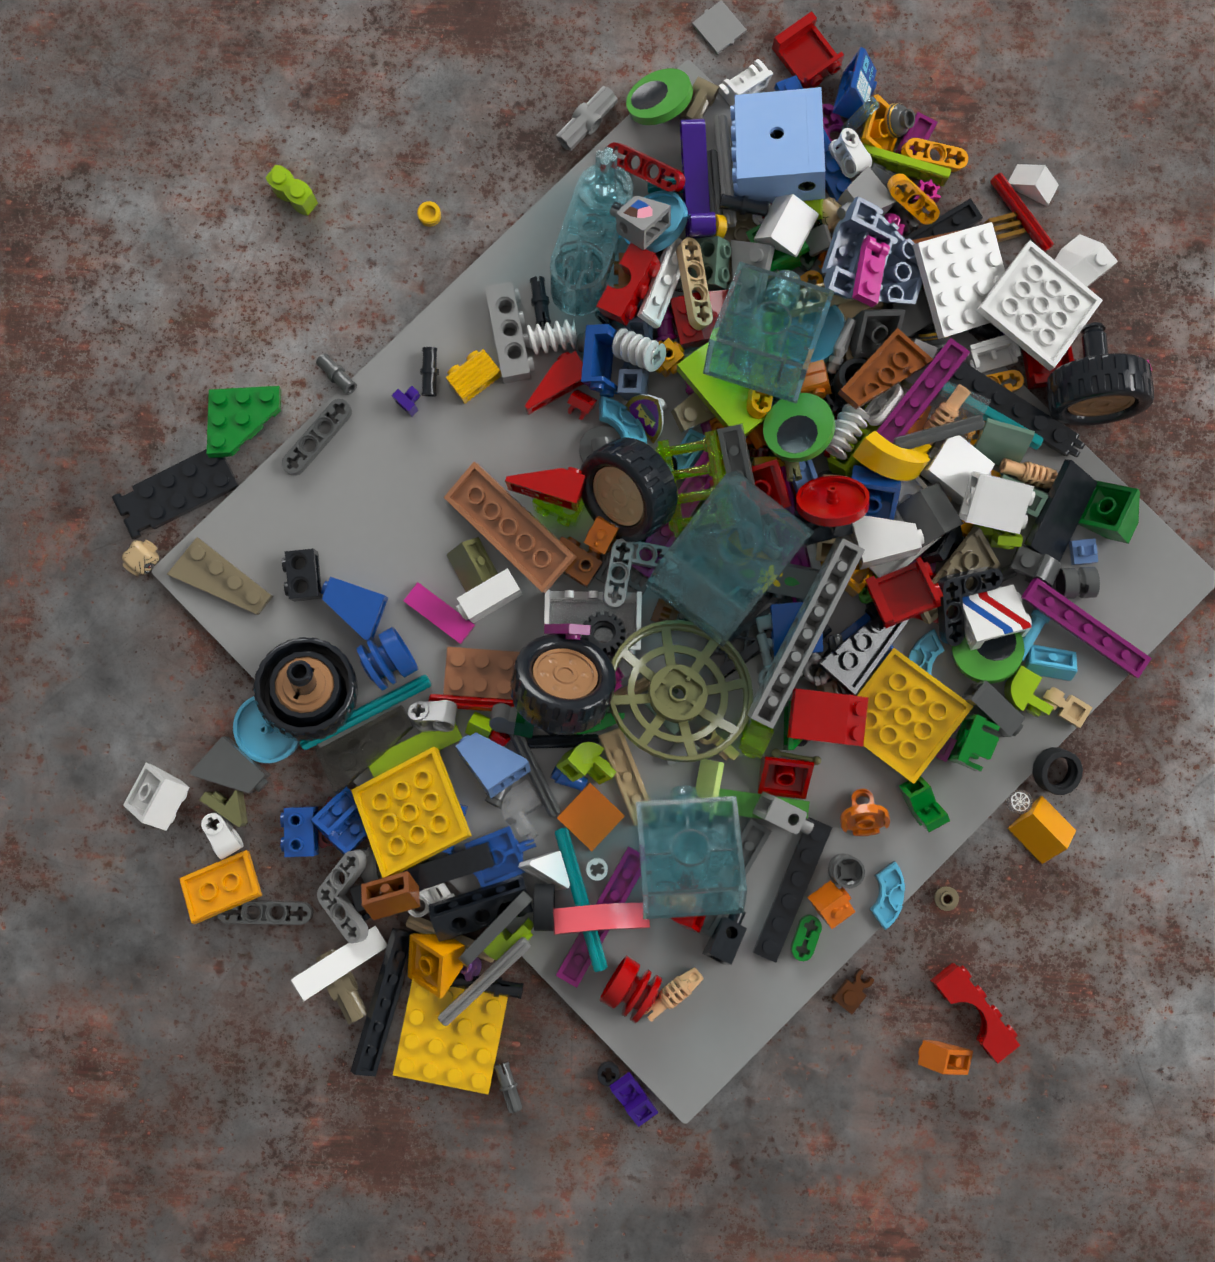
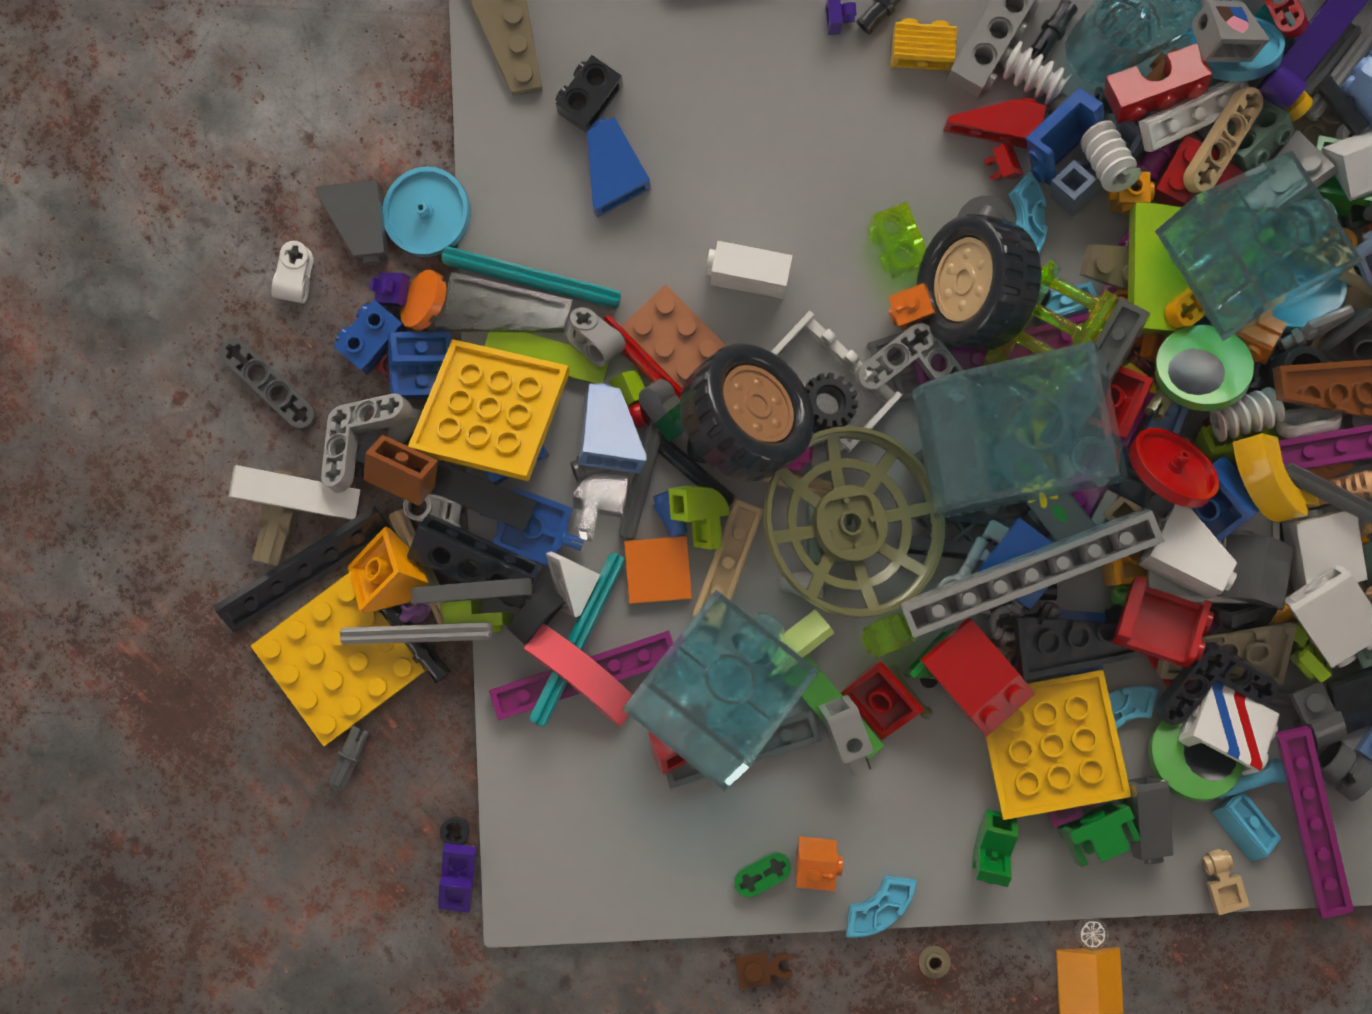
camera: 45 degrees right, 0 degrees up
white slope [123,762,190,831] -> none
light orange tile [179,850,262,924] -> none
olive slope [200,790,248,827] -> none
black wheel [253,637,358,742] -> none
blue wheel [356,627,419,691] -> none
dark pink tile [403,582,476,644] -> none
nougat plate [443,462,577,593] -> none
olive panel [447,537,498,592] -> none
red slope [505,467,585,512] -> none
magenta plate [544,624,591,640] -> none
dark orange brick [560,536,603,588] -> none
green slope [577,713,625,734] -> none
white bush [586,858,608,881] -> none
red wheel [599,955,662,1024] -> none
shield [625,394,667,444] -> none
light nougat hinge [645,967,704,1022] -> none
reddish brown tile [650,598,681,623] -> none
tan plate [697,725,740,761] -> none
black torso [702,906,747,965] -> none
black plate [753,817,833,963] -> none
dark grey wheel [828,854,865,889] -> none
orange tile [840,788,890,836] -> none
lime brick [1004,665,1054,717] -> none
black tyre [1032,747,1083,795] -> none
none -> dark purple tile [370,272,410,306]
none -> orange tile [400,270,447,331]

